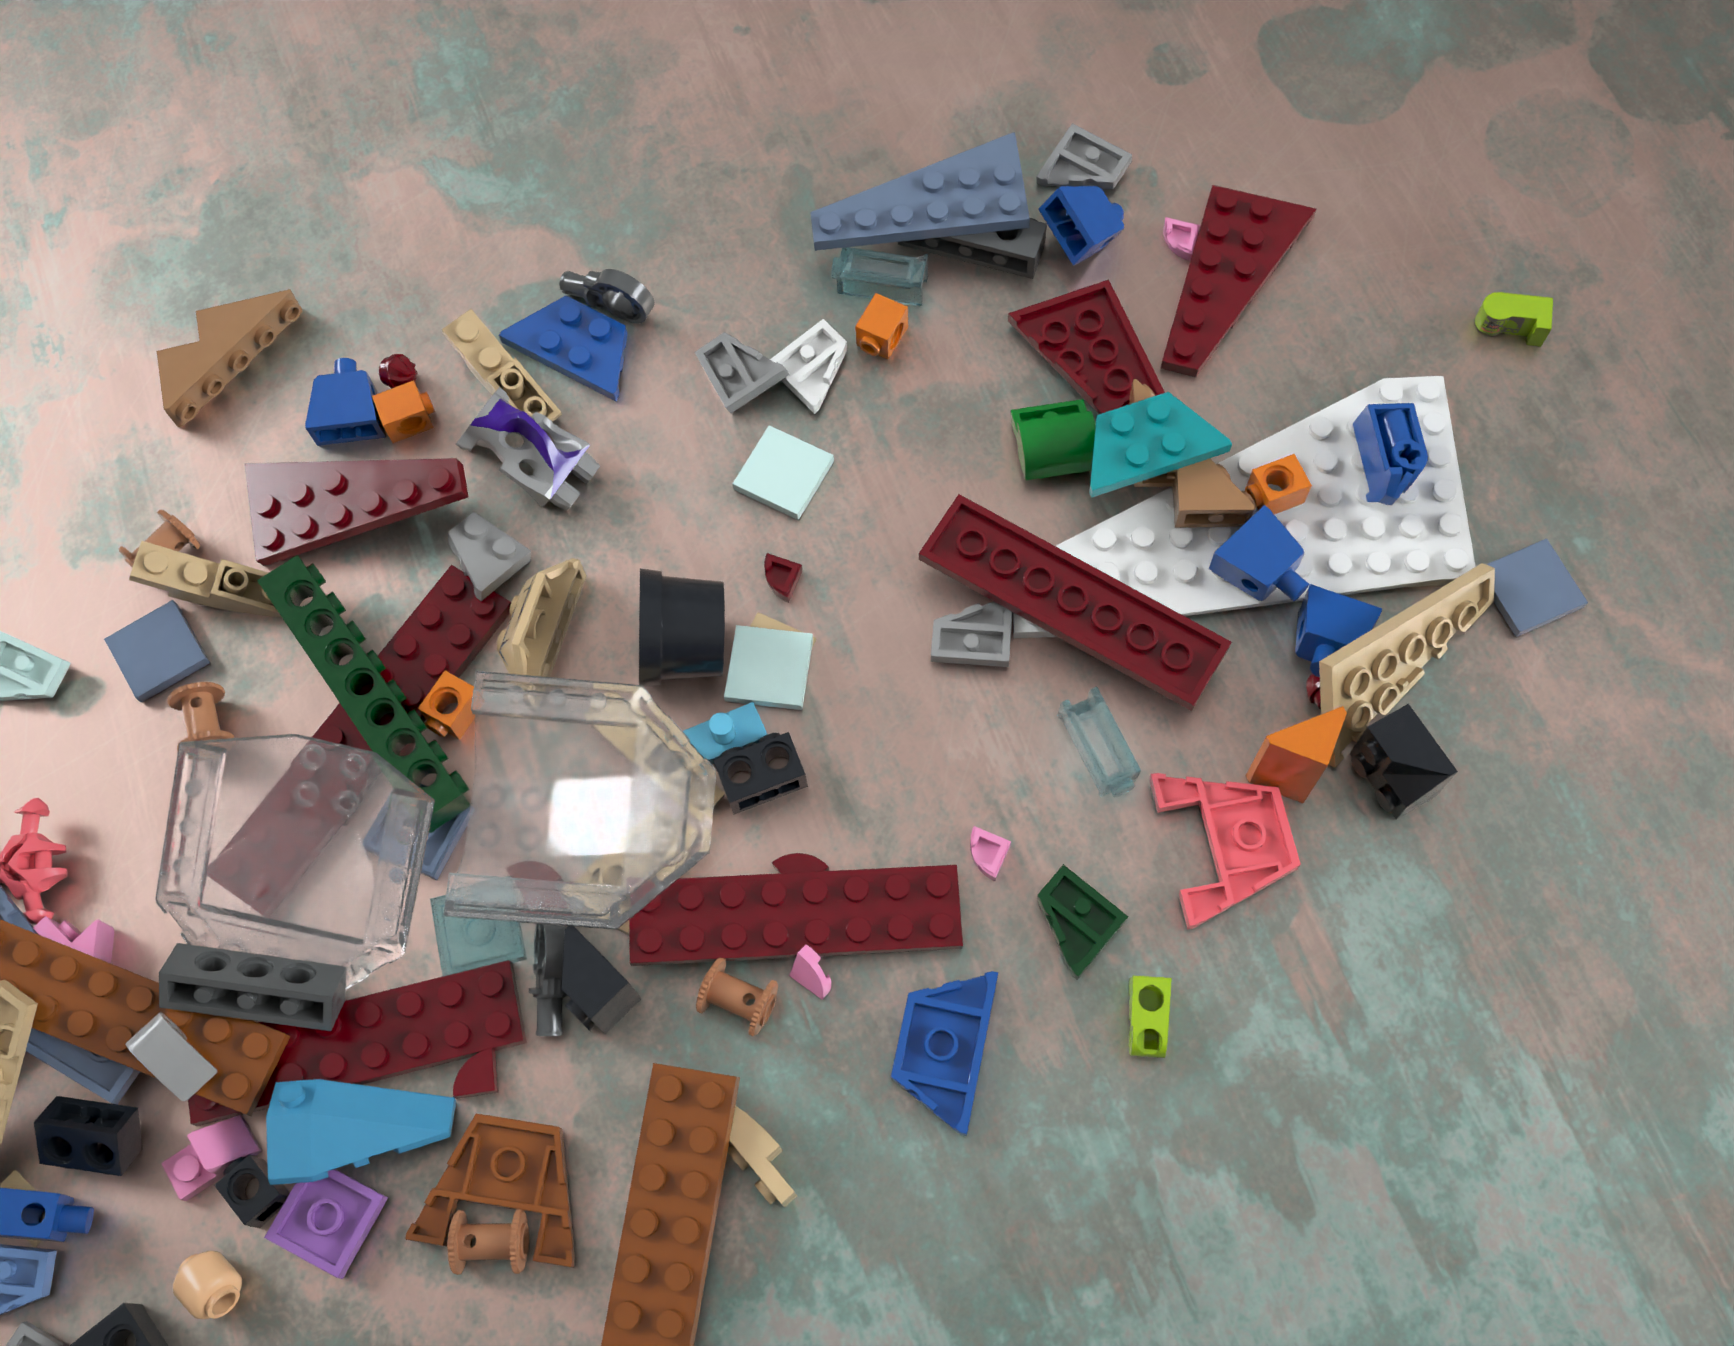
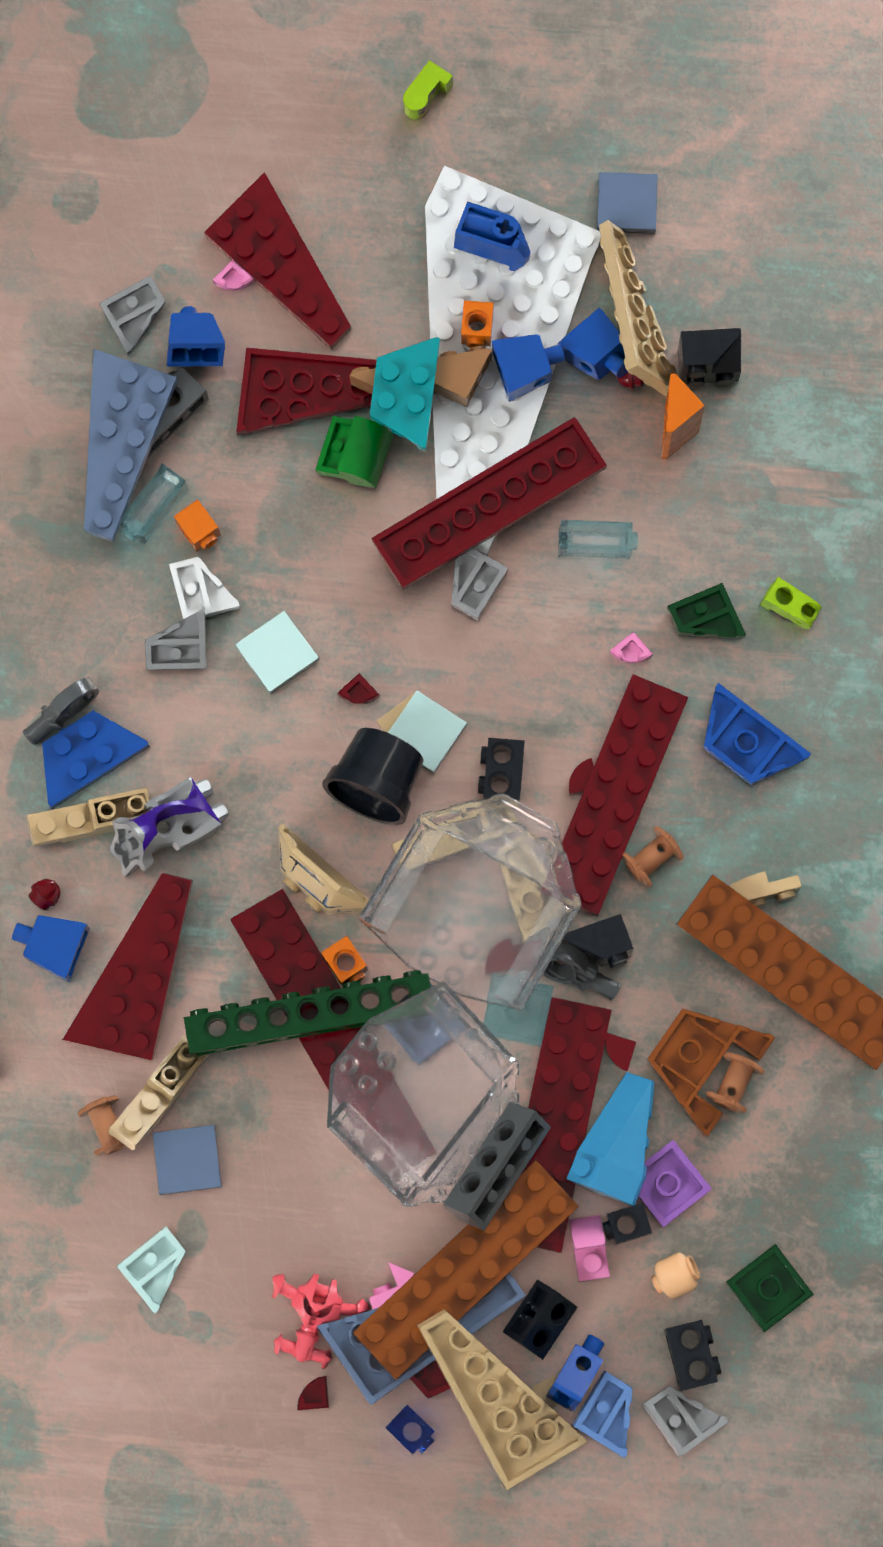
camera: 65 degrees left, 10 degrees up
light grey panel [125,1012,217,1101] -> none
nougat hose [167,682,235,759] -> none
orange brick [372,380,435,443] -> none
light grey wing [448,512,531,601] -> none
medium azure tile [680,702,768,770] -> none
bright pink tile [789,944,831,1000] -> none
coral wing [1149,773,1301,929] -> none

